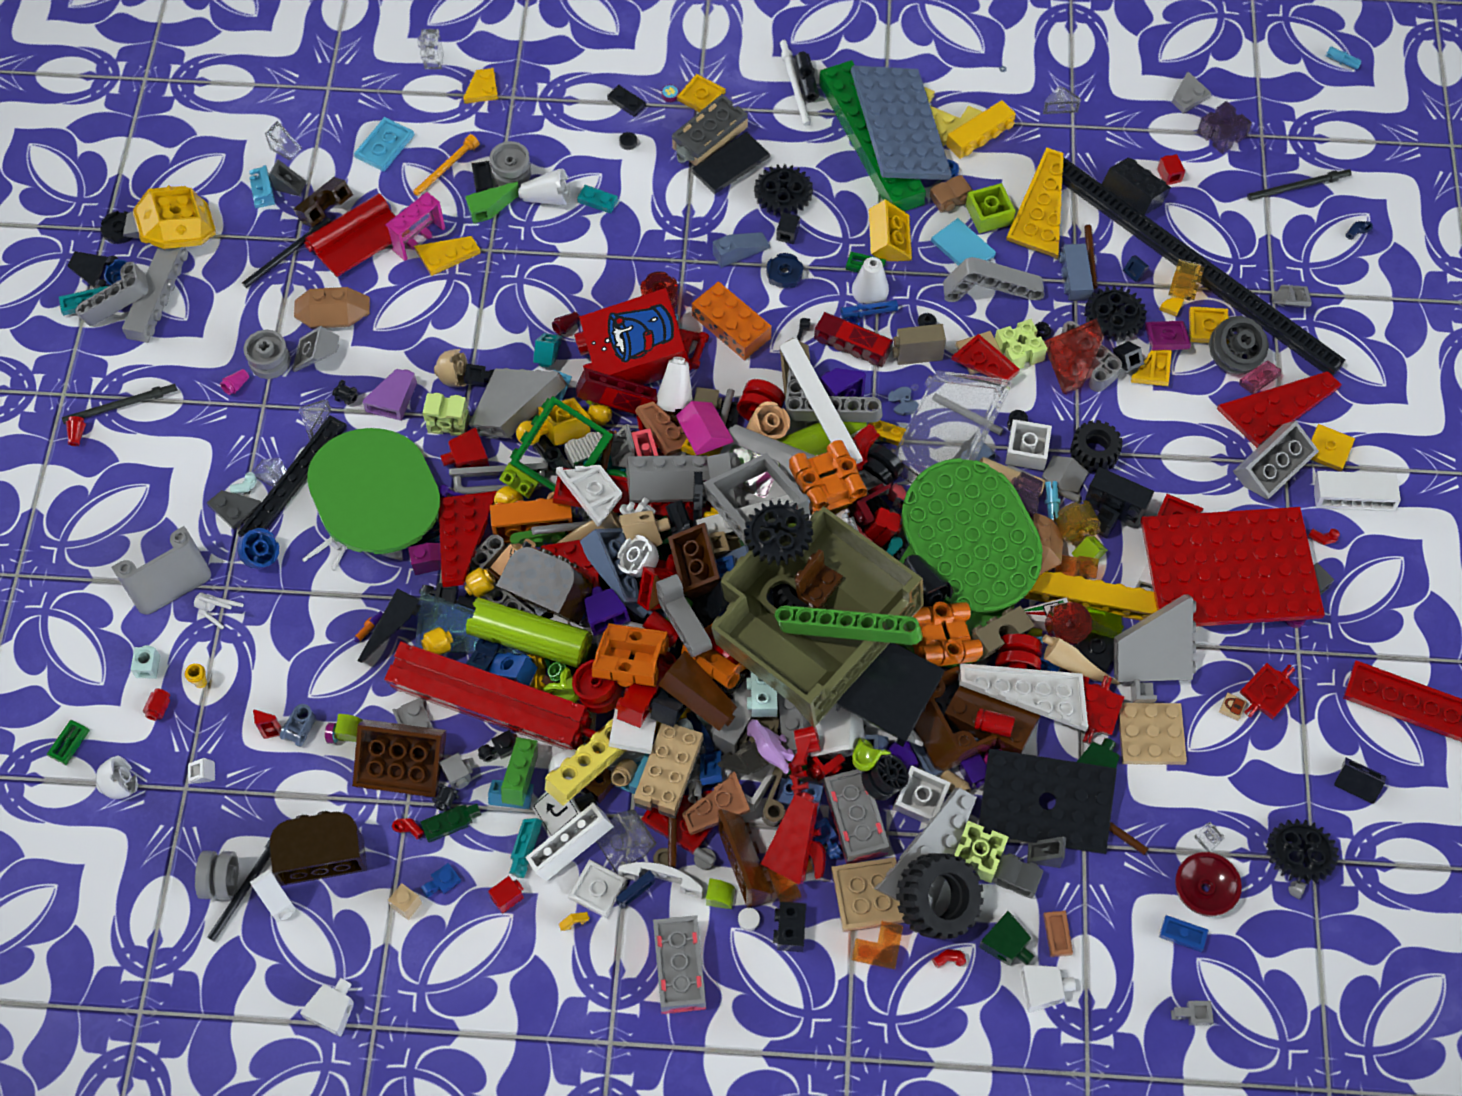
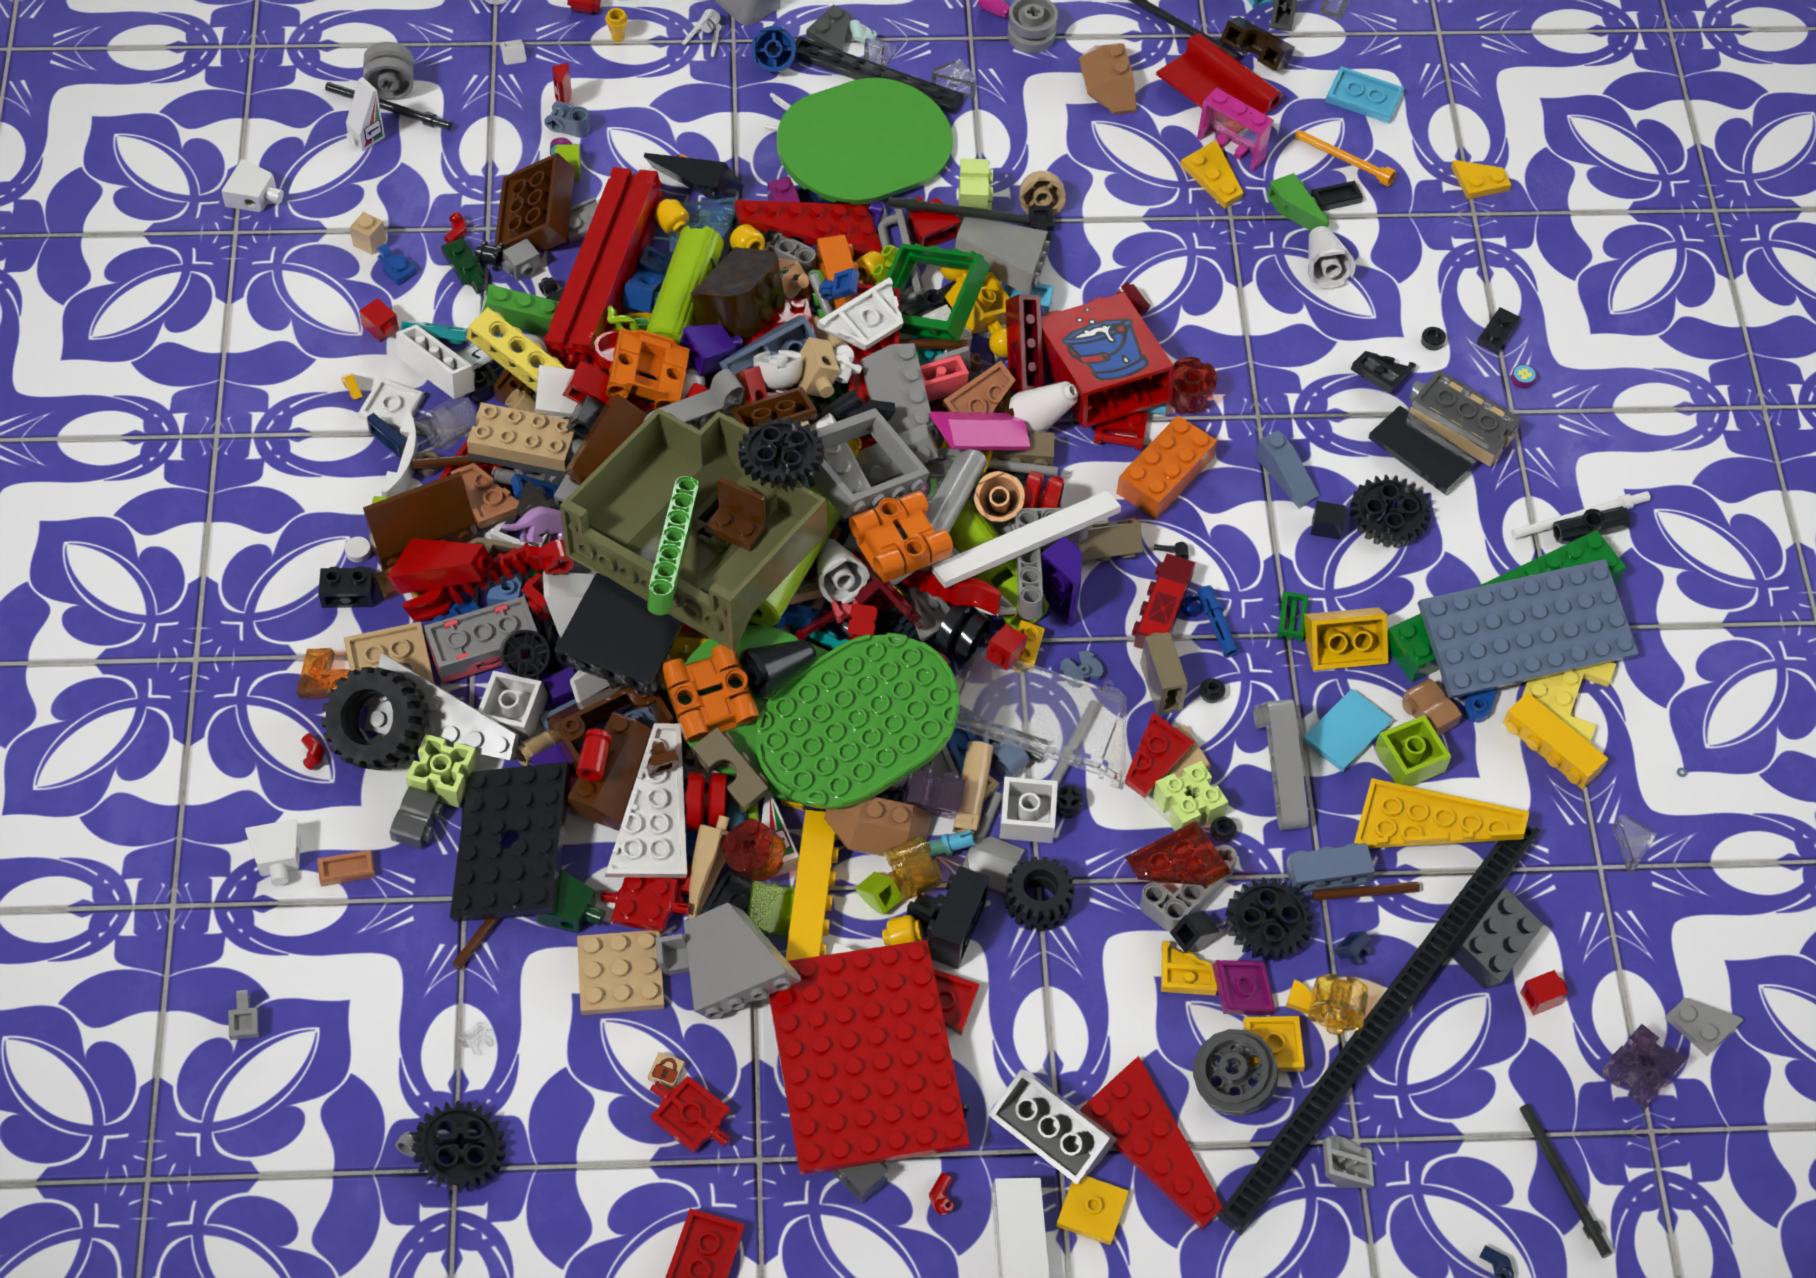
camera: 80 degrees right, 5 degrees down
dark brown brick [270,811,367,886] -> none
light grey slope [292,326,339,372] -> none
black brick [332,380,358,405] -> none
medium lavender slope [362,369,417,421] -> none
clear brick [418,29,444,69] -> none
light grey wheel [490,141,531,187] -> none
teal slope [533,333,562,367] -> none
teal plate [577,185,618,214] -> none
light grey piece [653,915,706,1014] -> none
yellow tile [677,74,726,112] -> none
dark blue plate [766,253,803,288] -> none
white cone [852,257,889,304] -> none
lime piece [852,738,891,772] -> none
dark green torso [979,911,1035,966] -> none
dark grey slope [1027,837,1066,868] -> none
clear orange slope [1055,555,1099,579] -> none
blue plate [1159,915,1208,952] -> none
dark red dish [1175,852,1242,917] -> none
clear pink plate [1239,360,1282,394] -> none
black panel [1334,757,1386,804] -> none
none -> reddish brown tile [646,742,679,776]
none -> blue plate [819,268,859,300]
none -> yellow head [882,915,924,946]
none -> pearl dark grey bar [888,197,1029,224]
none -> red brick [985,624,1028,671]
none -> black wing [1350,351,1417,394]

